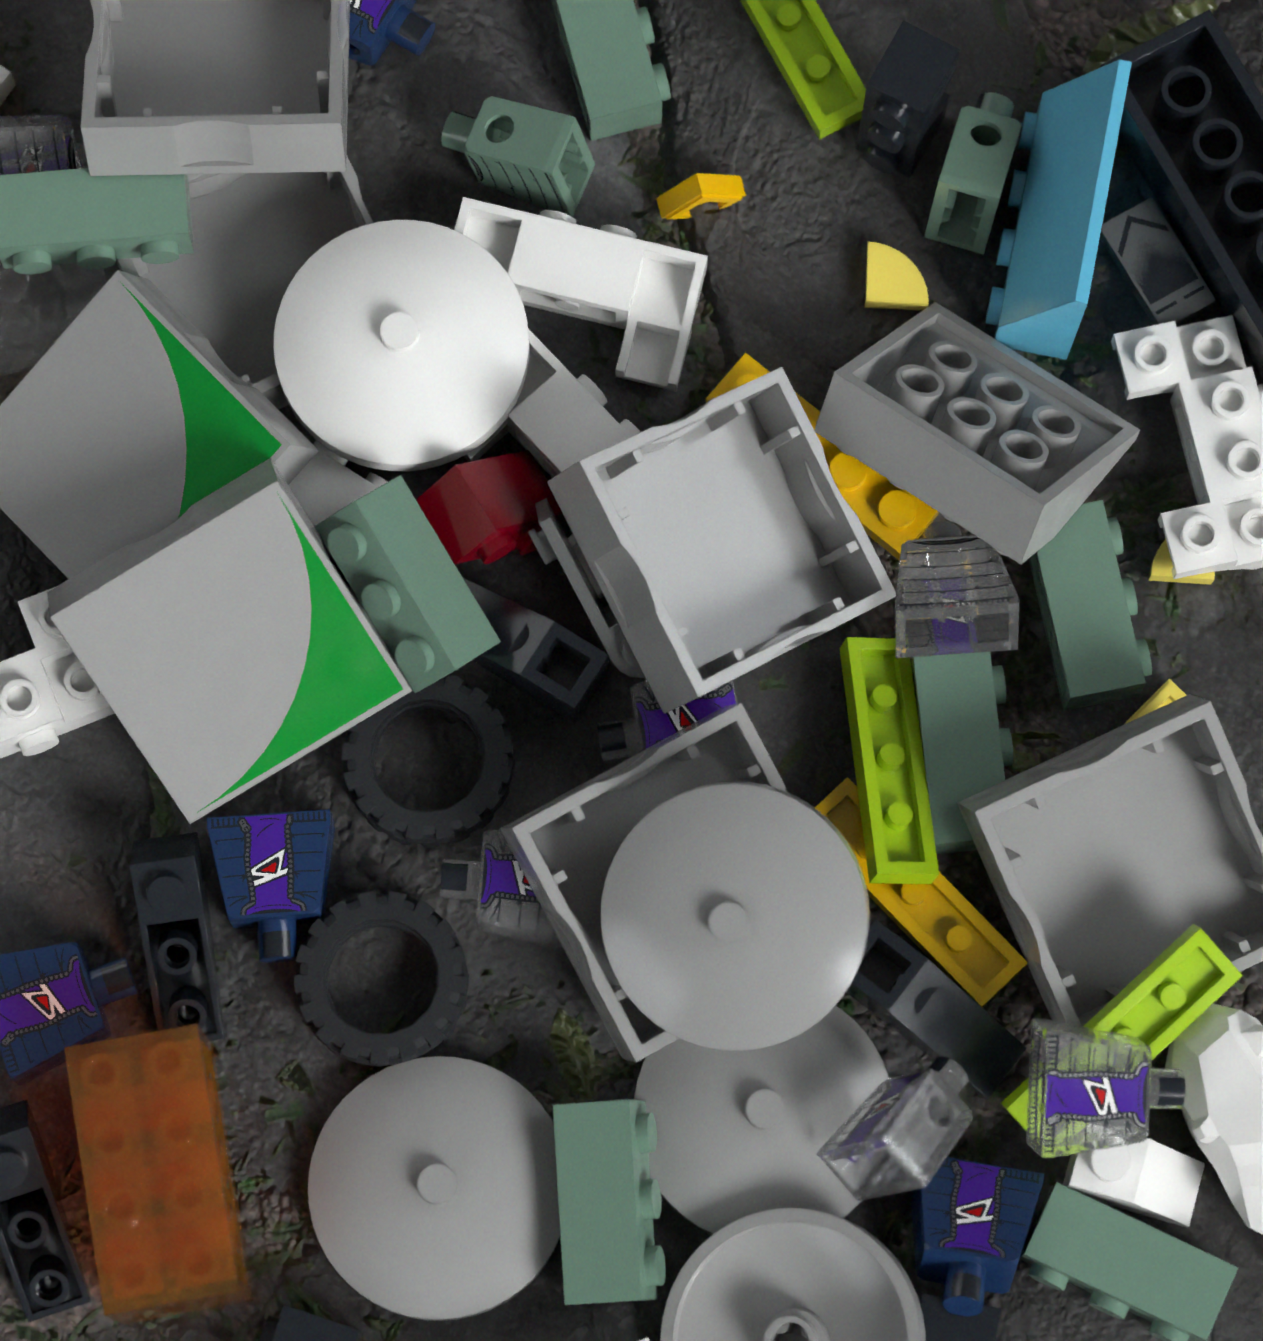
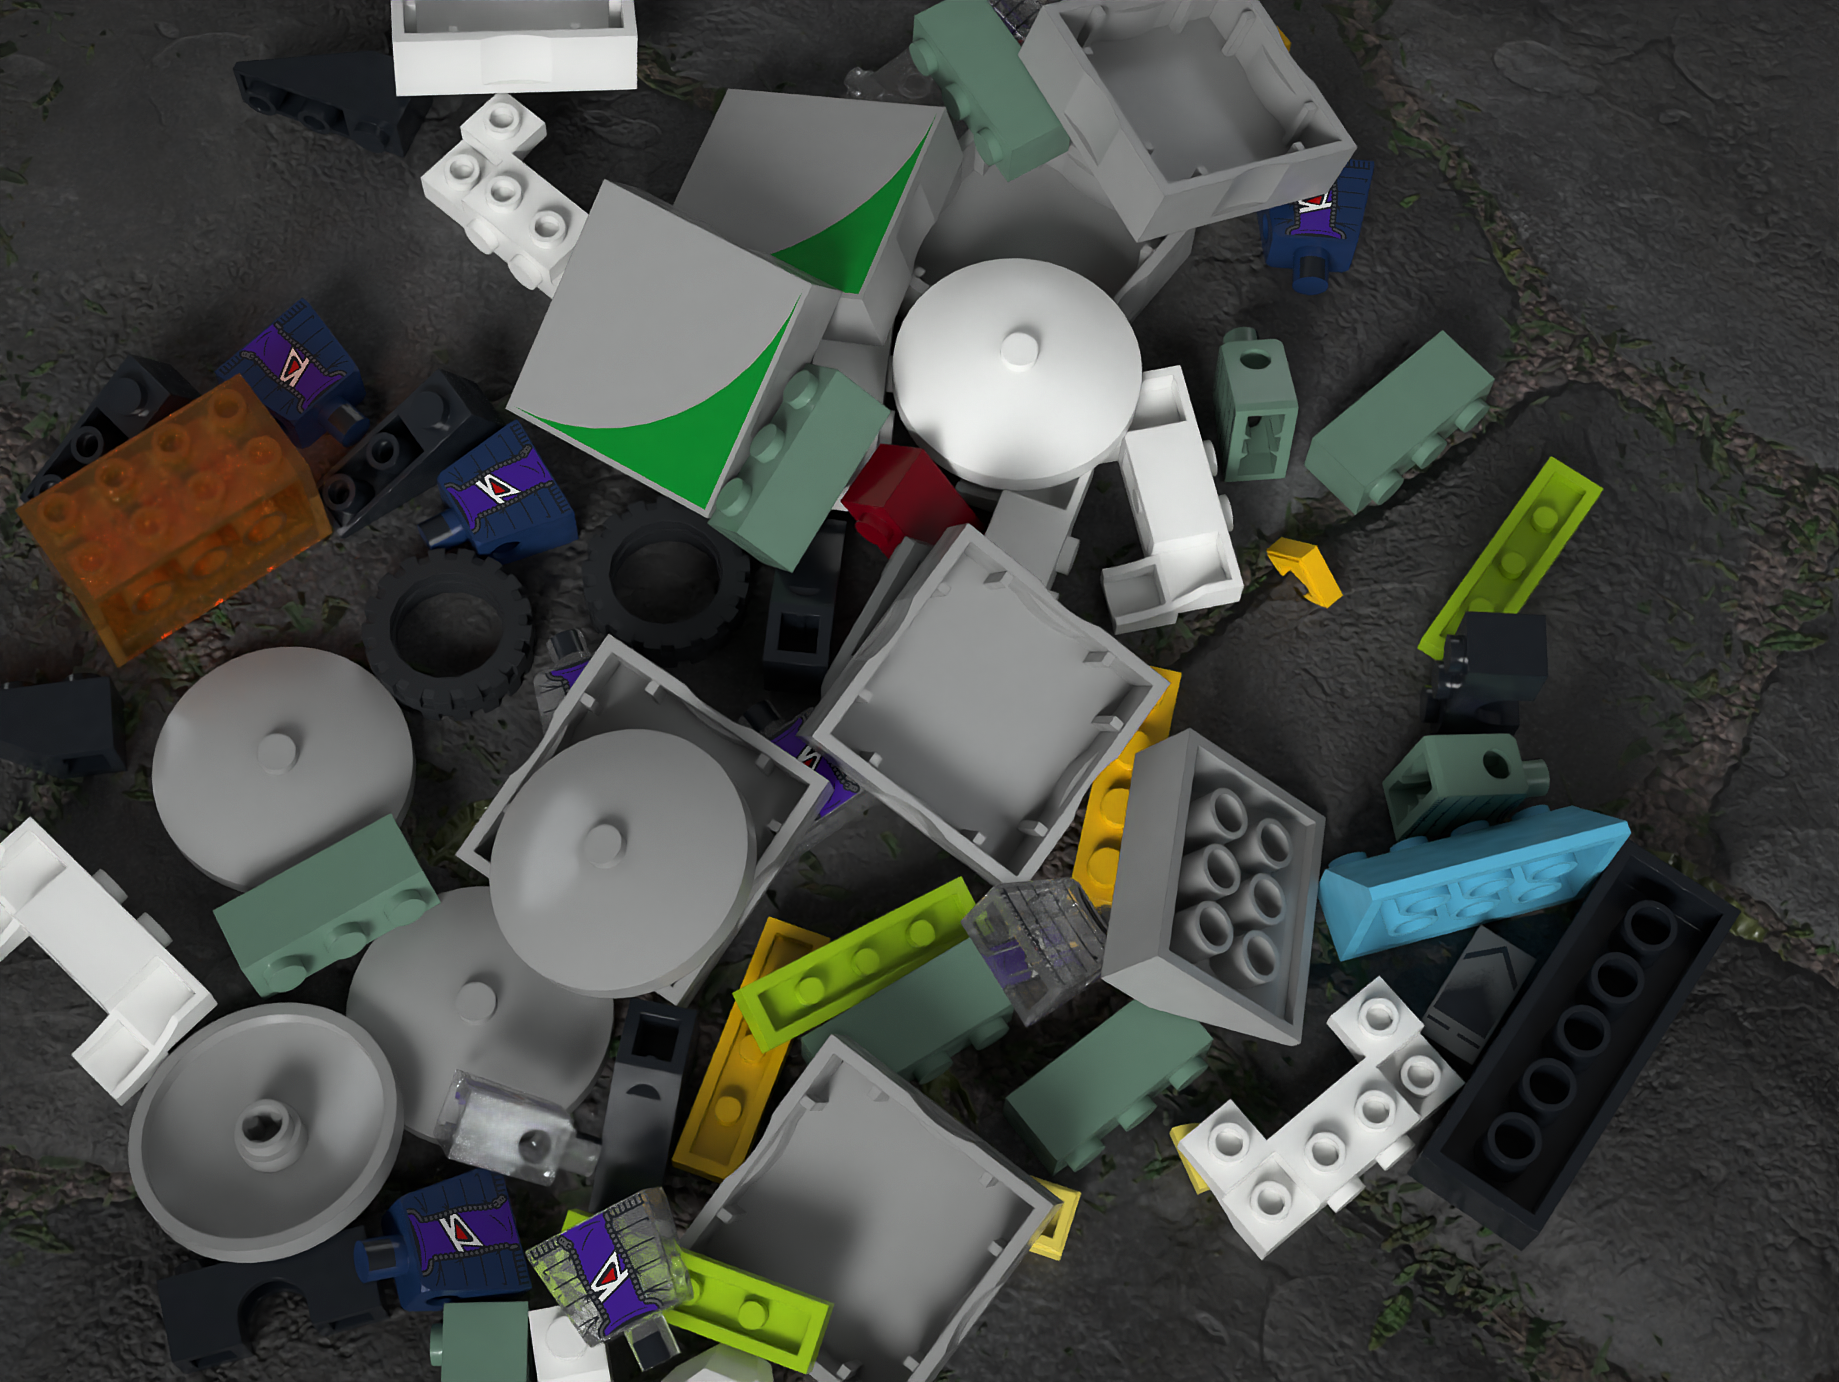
camera: 60 degrees right, 10 degrees down
light yellow tile [865,242,929,310] -> none

